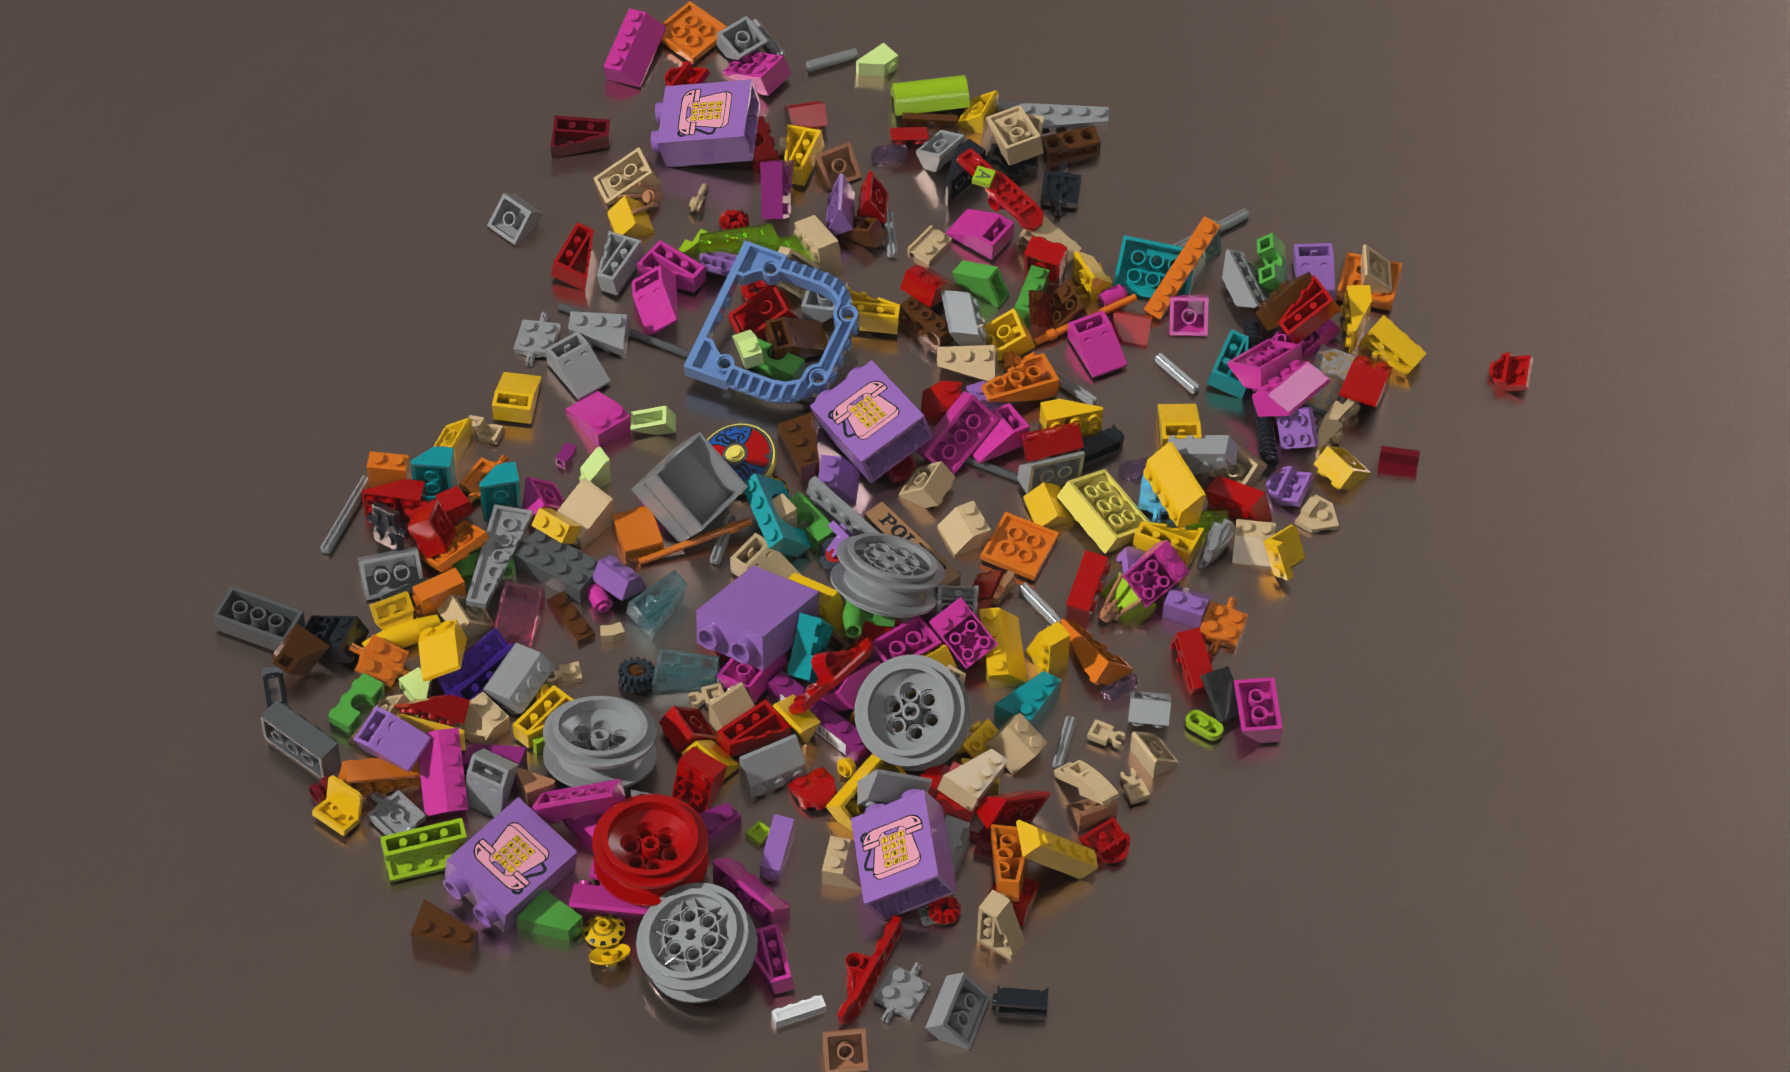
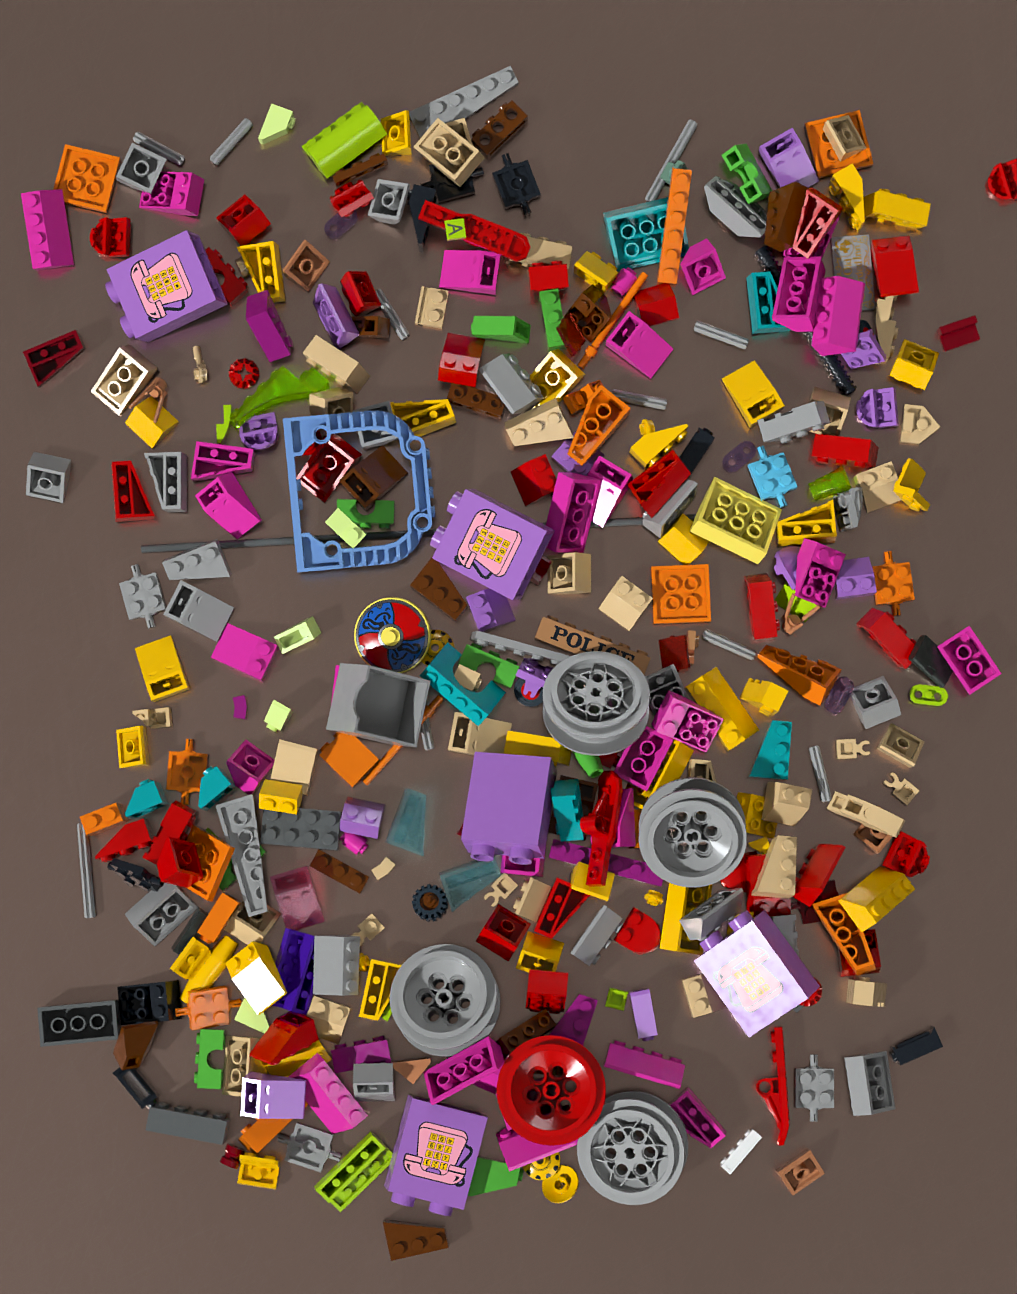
camera: 25 degrees left, 30 degrees up
yellow slope [1143,442,1206,527] -> none

